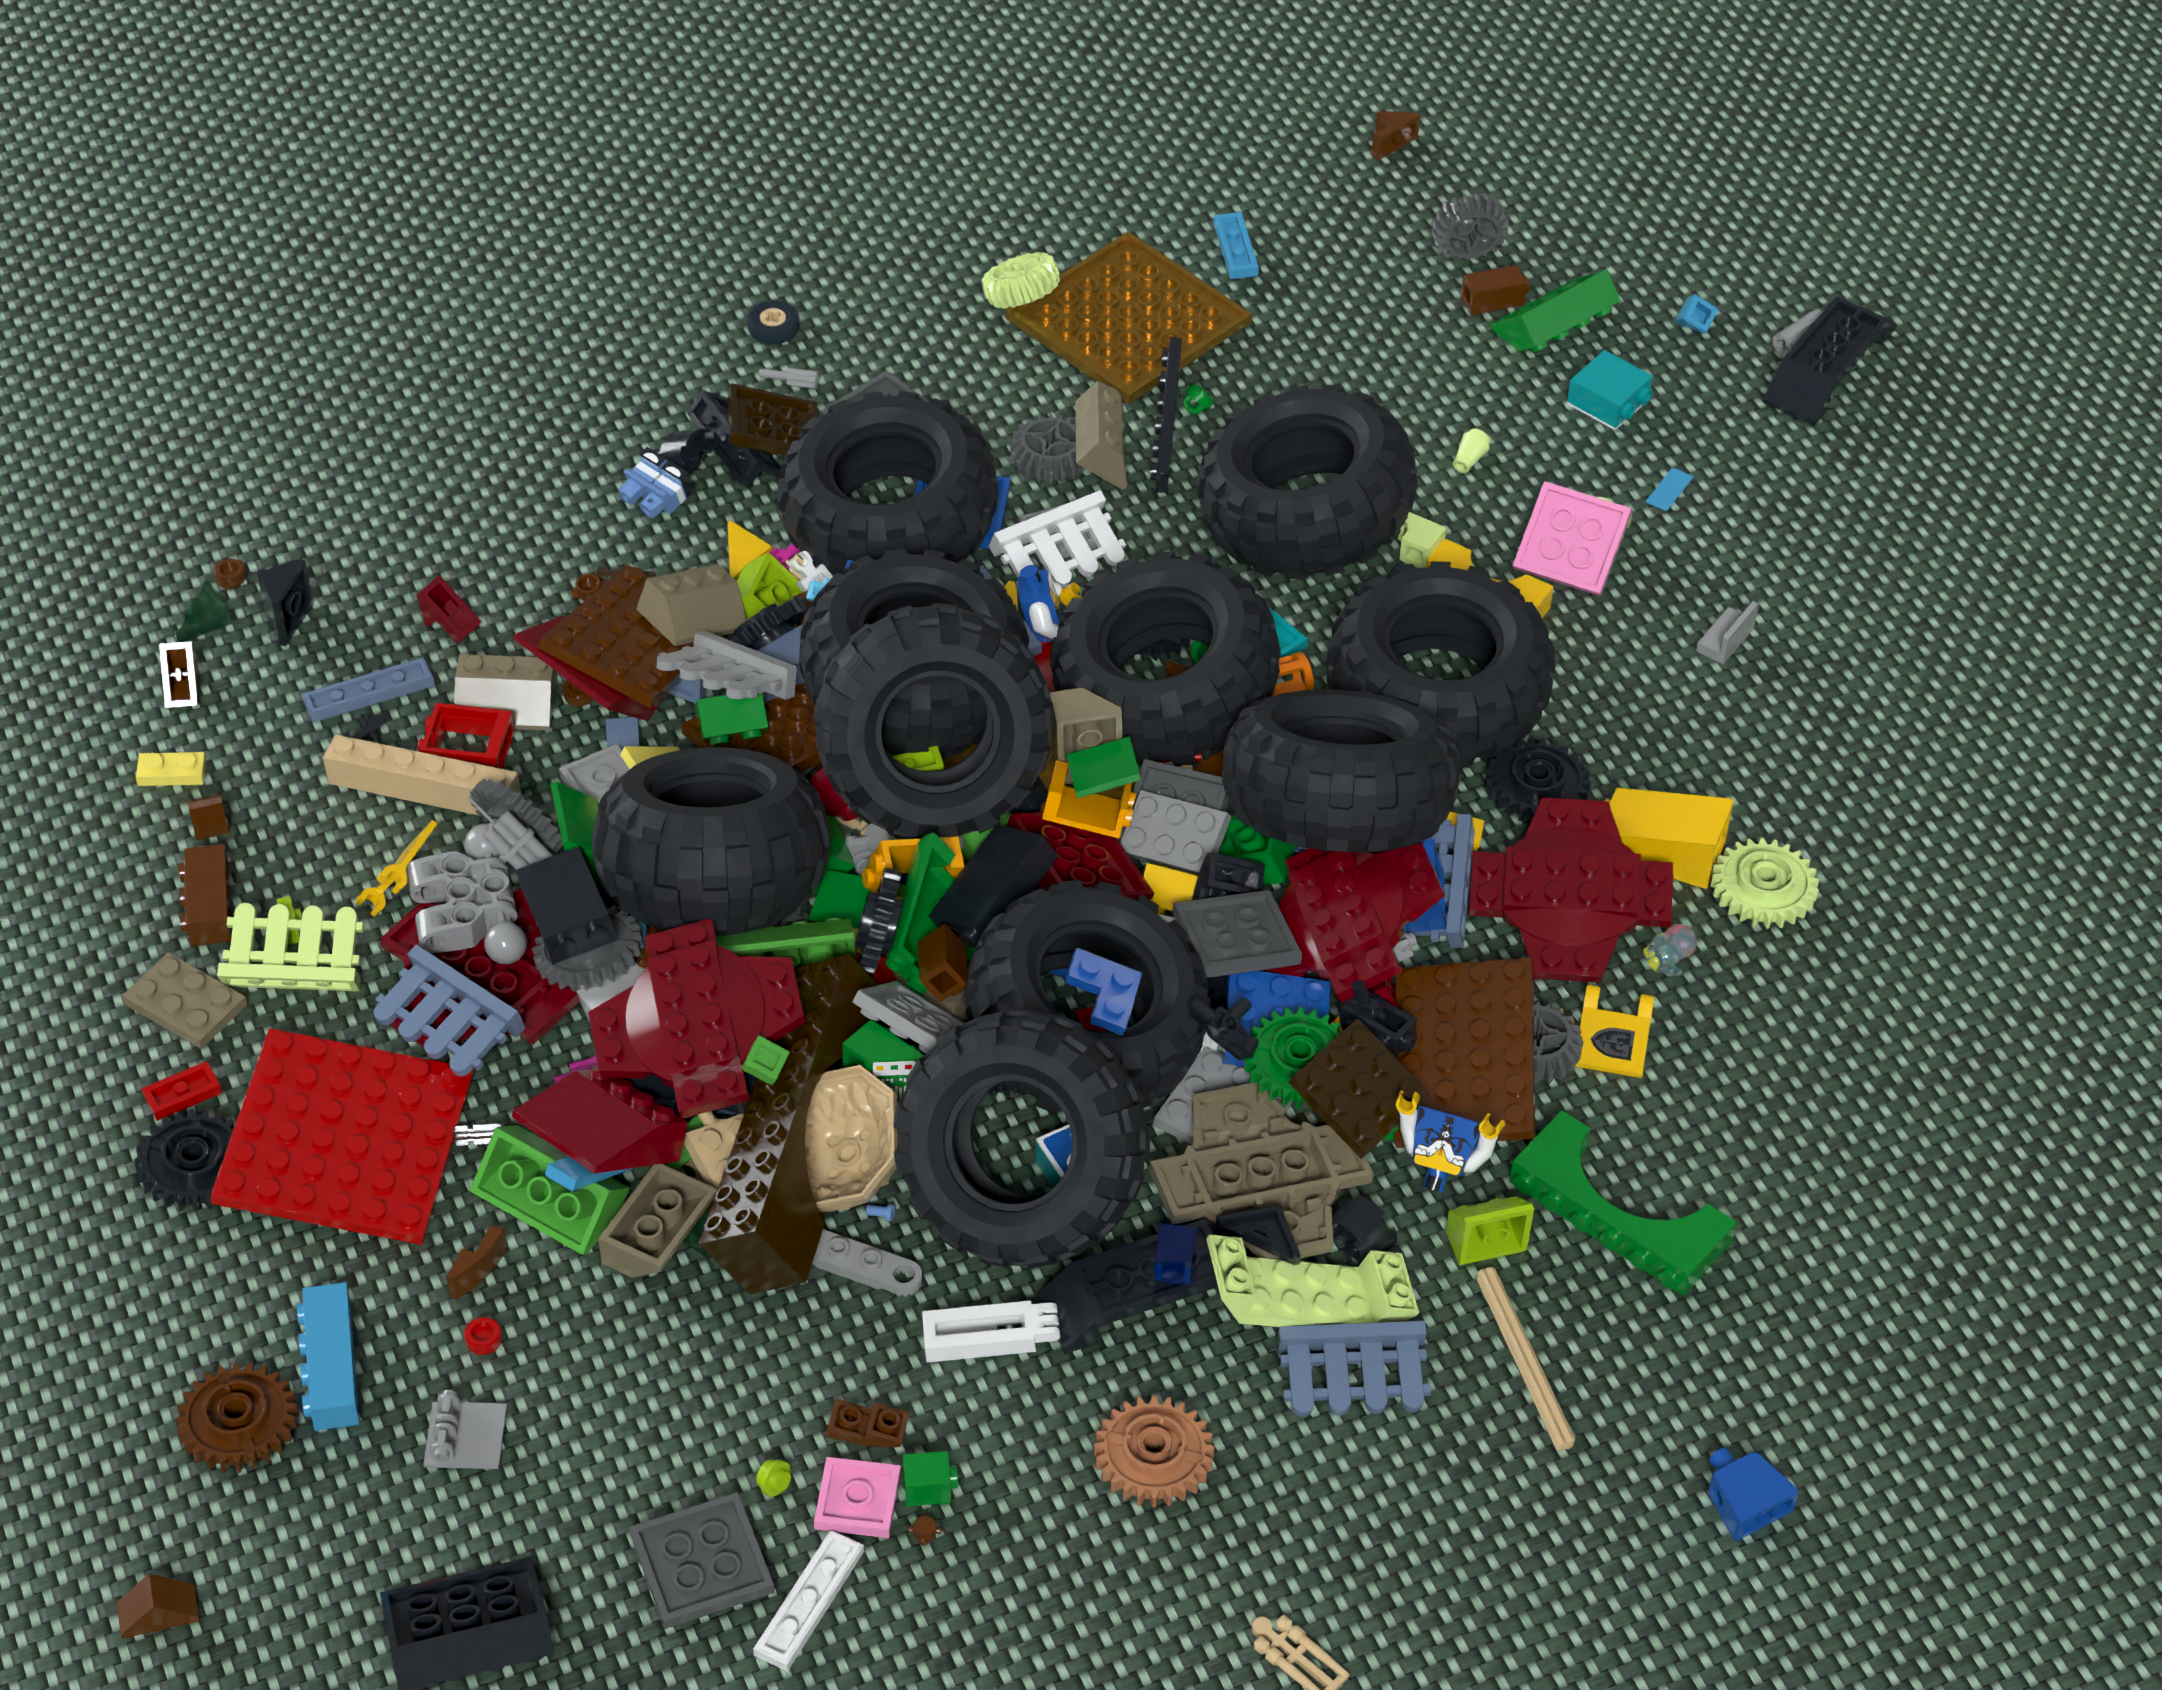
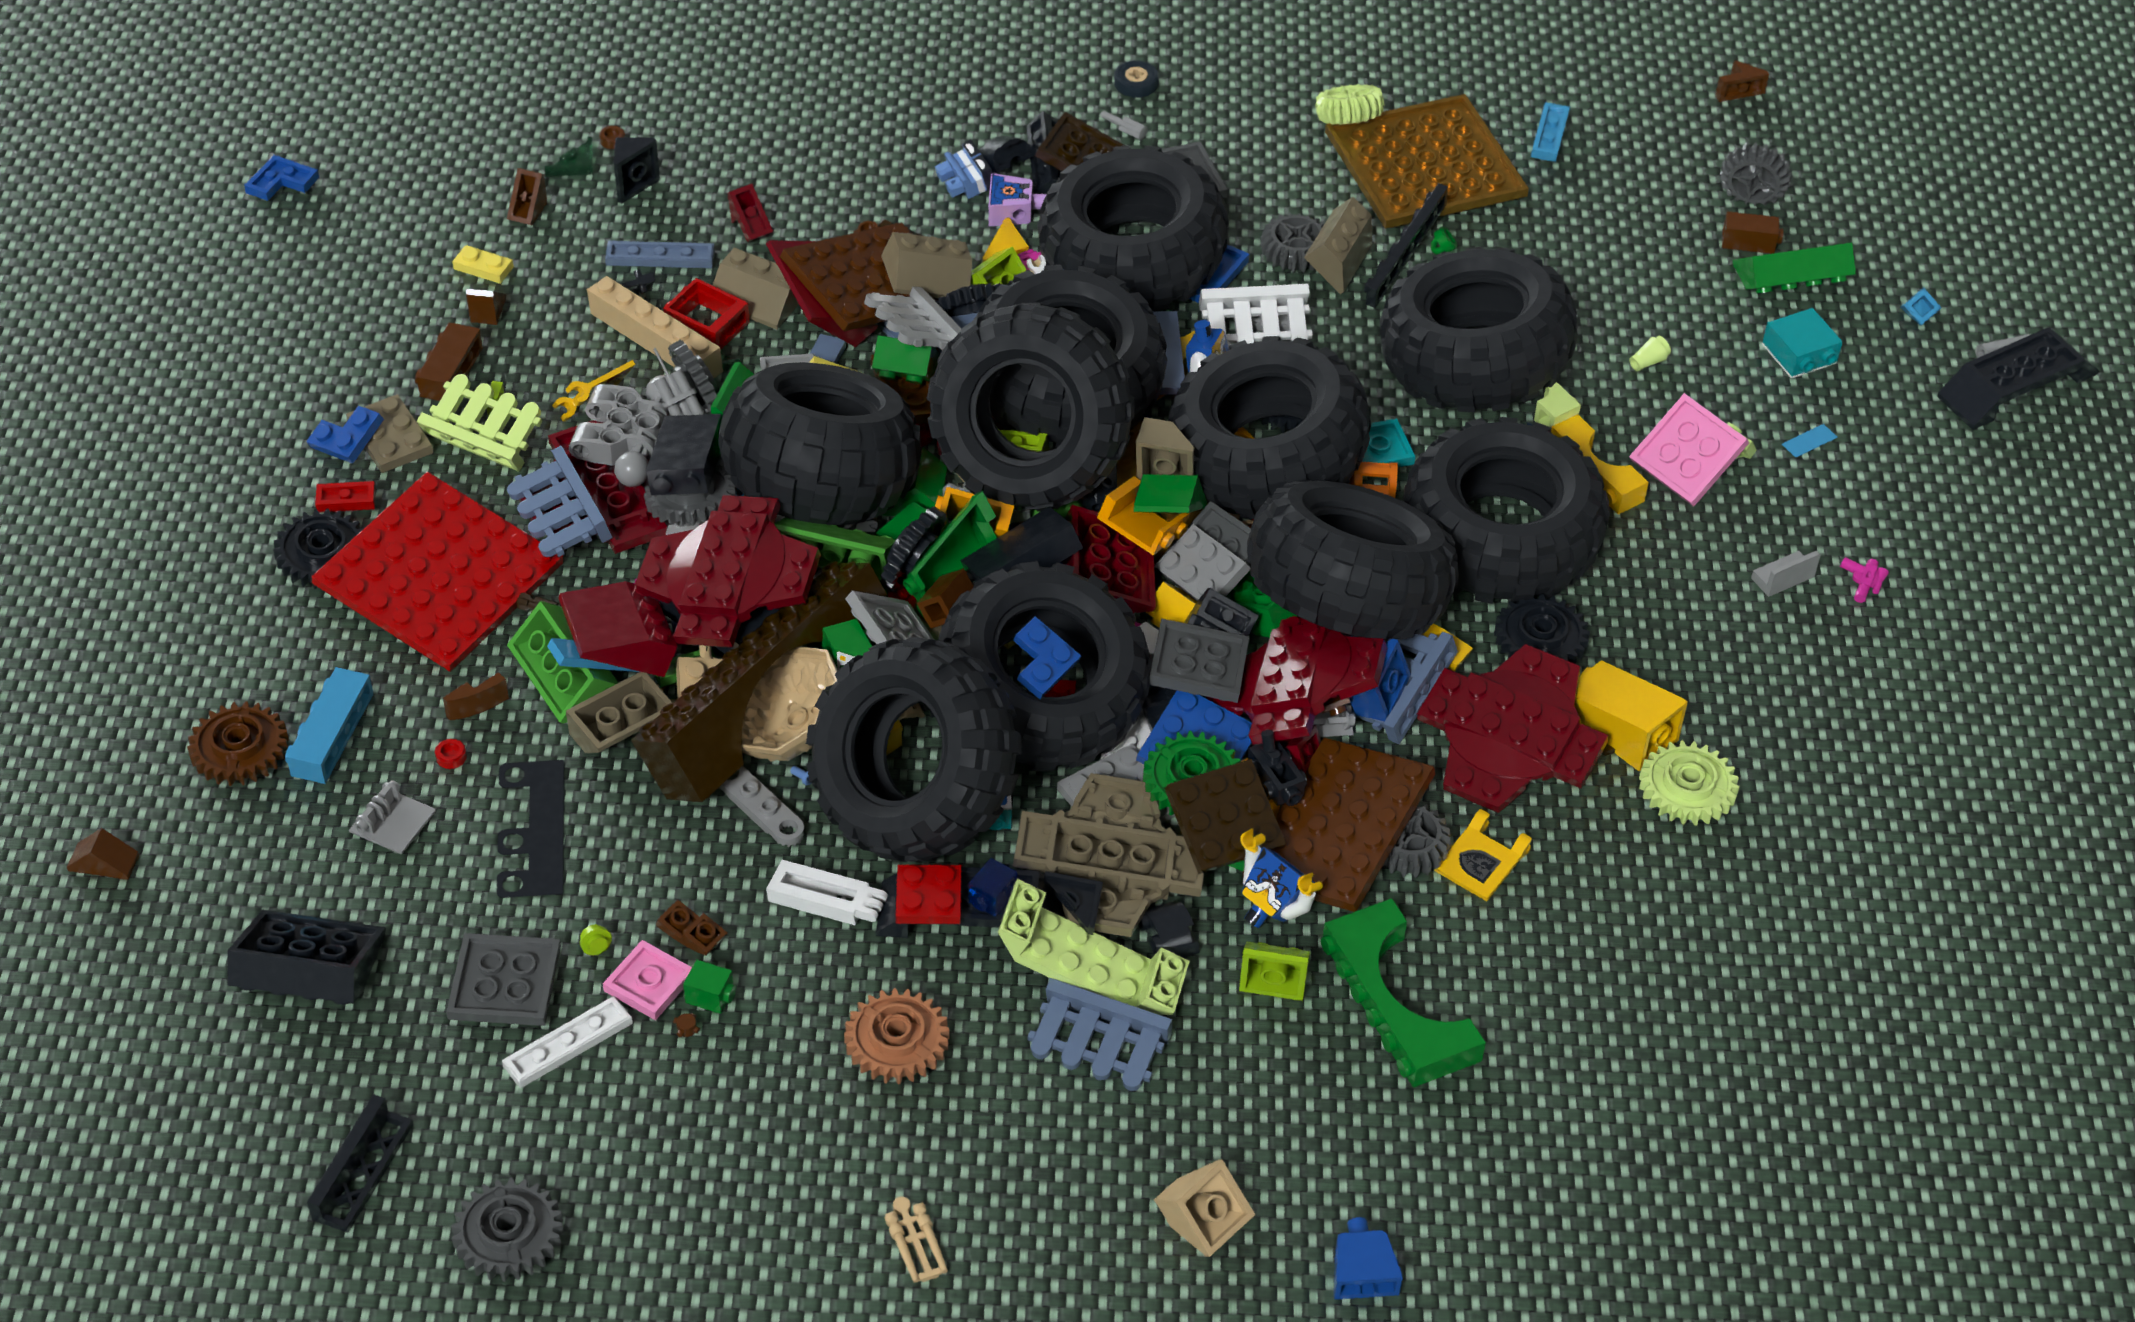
camera: 25 degrees right, 0 degrees up
bright green plate [741,1035,790,1085] -> none
black piece [1187,995,1259,1060] -> none
tan axle [1477,1267,1575,1451] -> none
clear light blue animal [1643,924,1697,976] -> none
none -> blue plate [306,405,384,464]
none -> black piece [497,760,564,898]
none -> red plate [896,865,961,924]
none -> lavender torso [989,174,1046,226]
none -> tan slope [1154,1160,1255,1257]
none -> dark pink piece [1840,557,1889,603]

